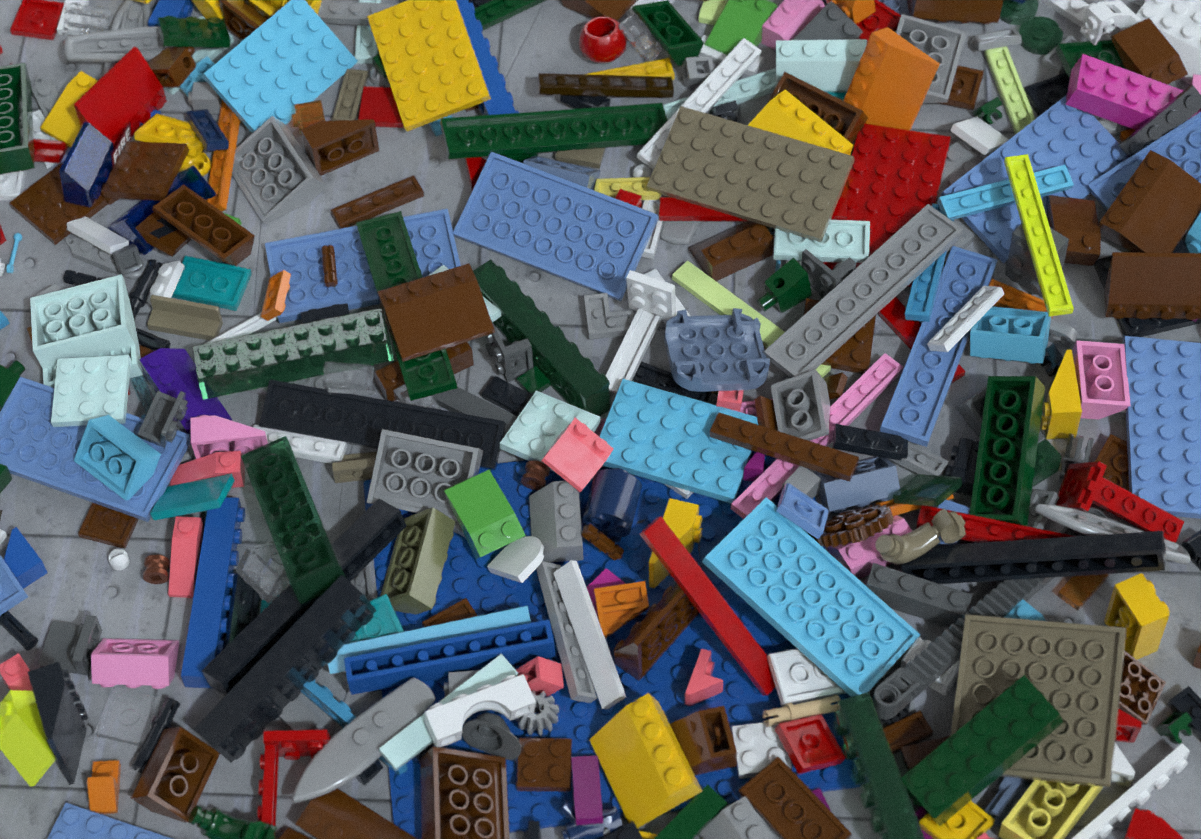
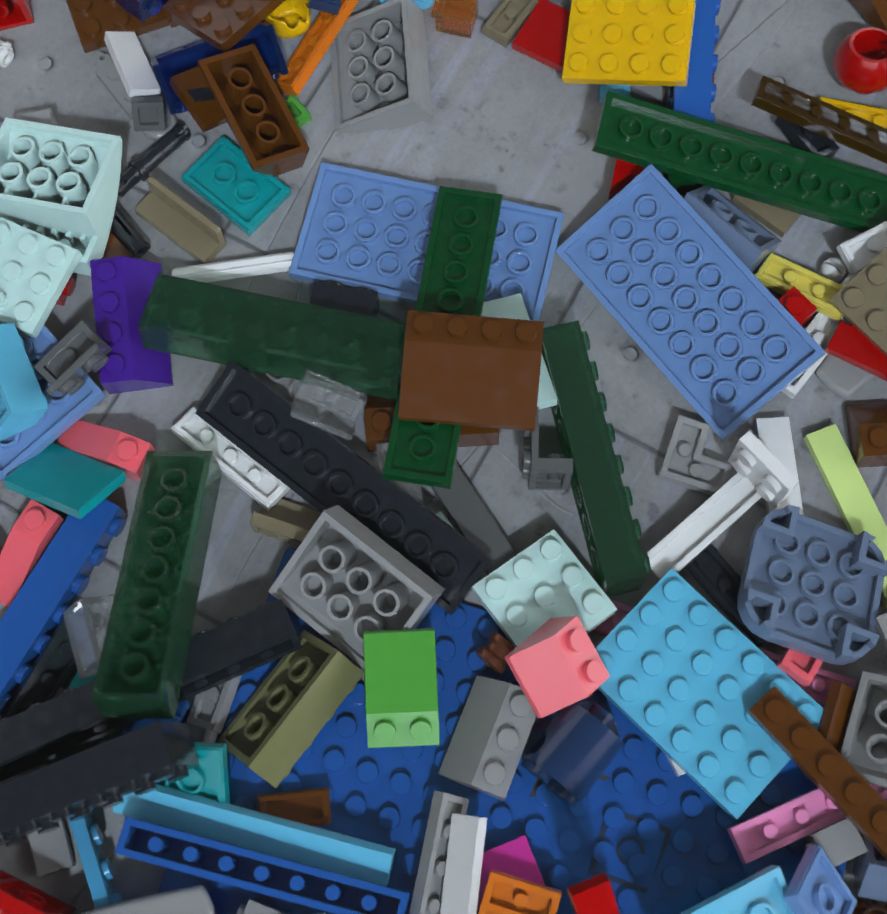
camera: 25 degrees right, 15 degrees up
medium azure hinge [6,233,22,273] -> none
black axle [63,270,103,286] -> none
clear light blue axle [132,375,154,414] -> none
white plate [147,261,185,306] -> none
bright pink slope [190,415,272,464] -> none
orange plate [261,270,291,321] -> none
reddish brown slope [301,119,380,176] -> none
reddish brown axle [321,245,338,287] -> none
reddish brown tile [331,175,424,229] -> none
black plate [482,376,533,416] -> none
white tile [487,536,544,583] -> none
dark green tile [517,366,551,395] -> none
reddish brown axle [581,524,624,560] -> none
yellow slope [649,498,703,588] -> none
magenta slope [743,452,765,482] -> none

